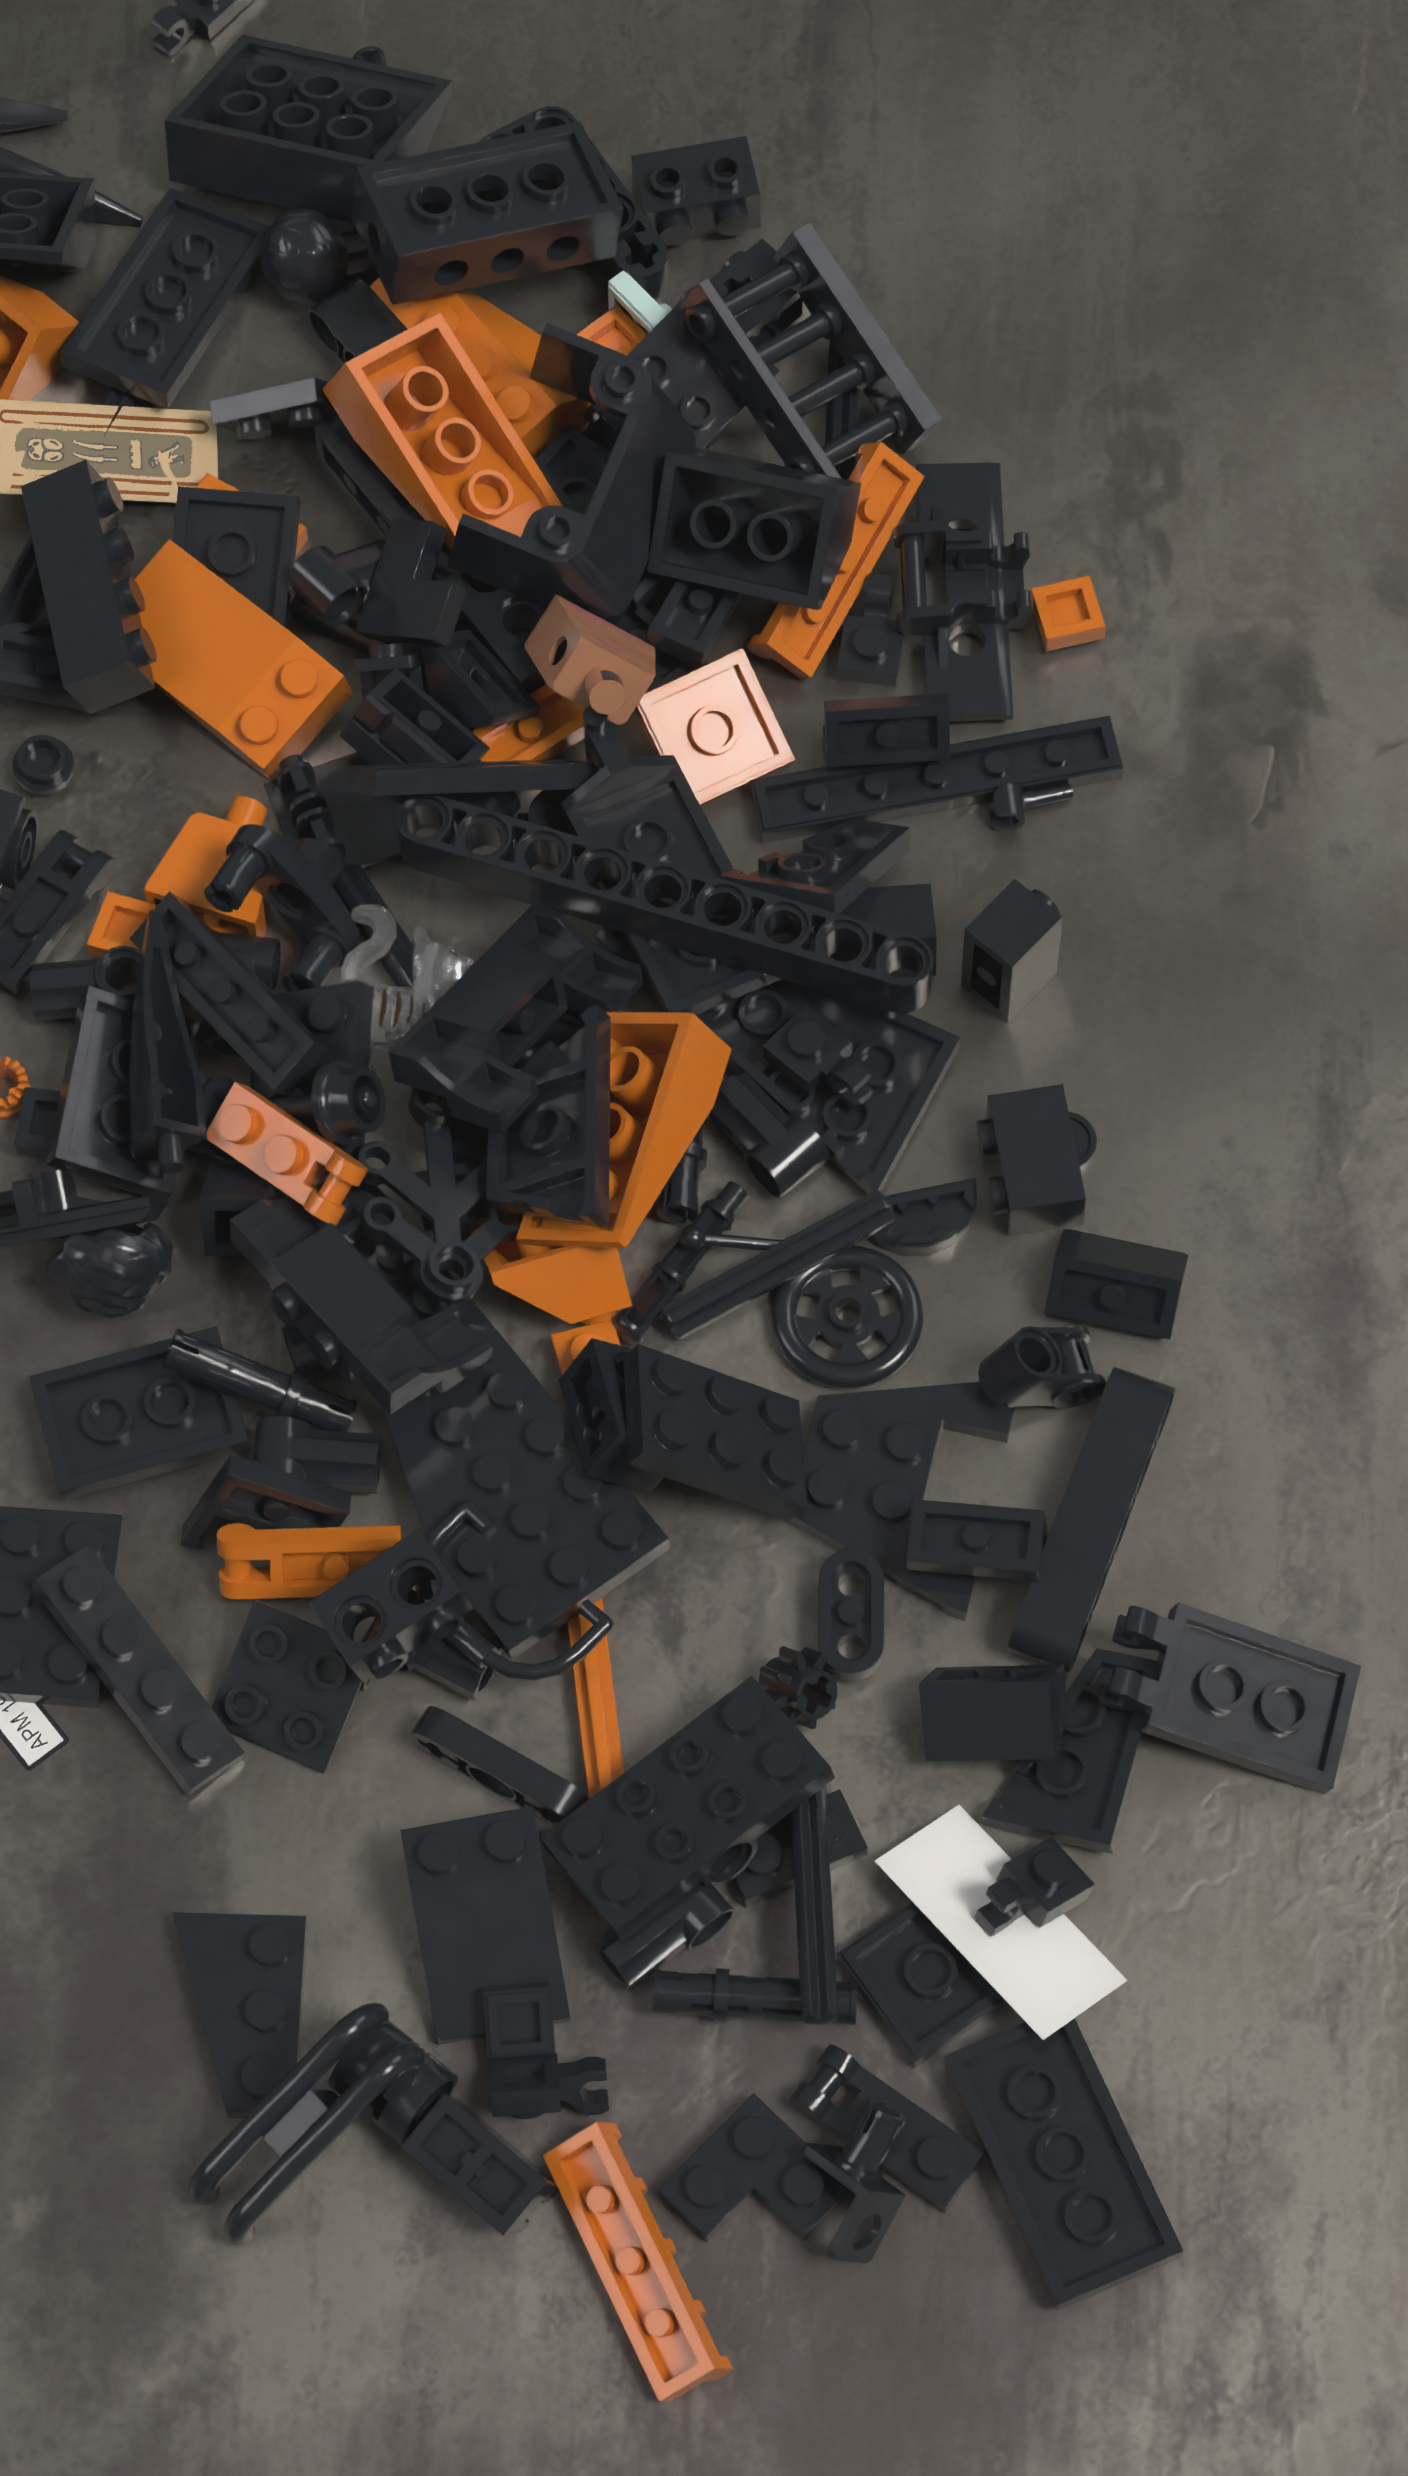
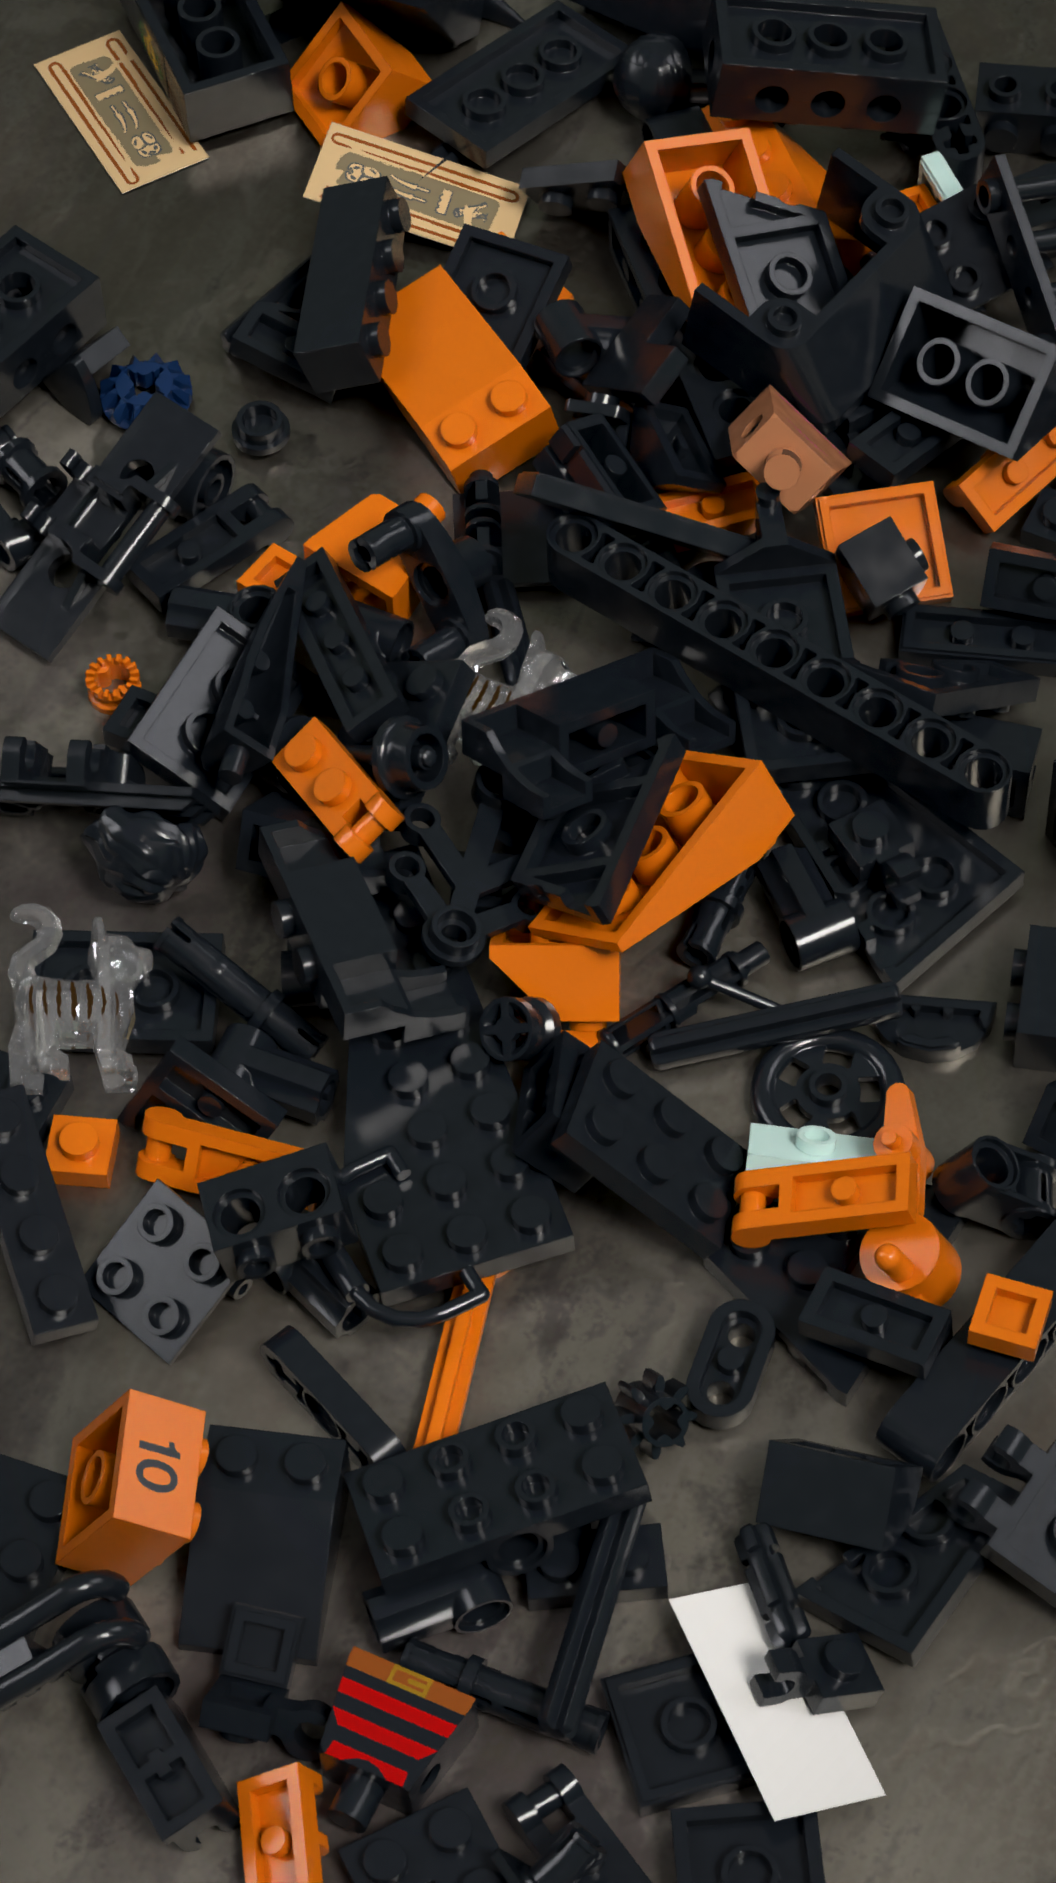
camera: 20 degrees right, 10 degrees down
none -> clear animal [8,903,154,1095]
none -> orange plate [46,1114,121,1189]
none -> orange brick [55,1389,209,1586]
none -> torso [319,1646,479,1833]
none -> black wheel [479,996,562,1062]
none -> black wing [697,178,849,317]
none -> orange plate [731,1151,918,1248]
none -> black axle [734,1522,811,1649]
none -> light aqua plate [745,1123,876,1171]
none -> black brick [835,516,929,622]
none -> orange piece [859,1083,962,1307]
none -> orange plate [967,1273,1054,1362]

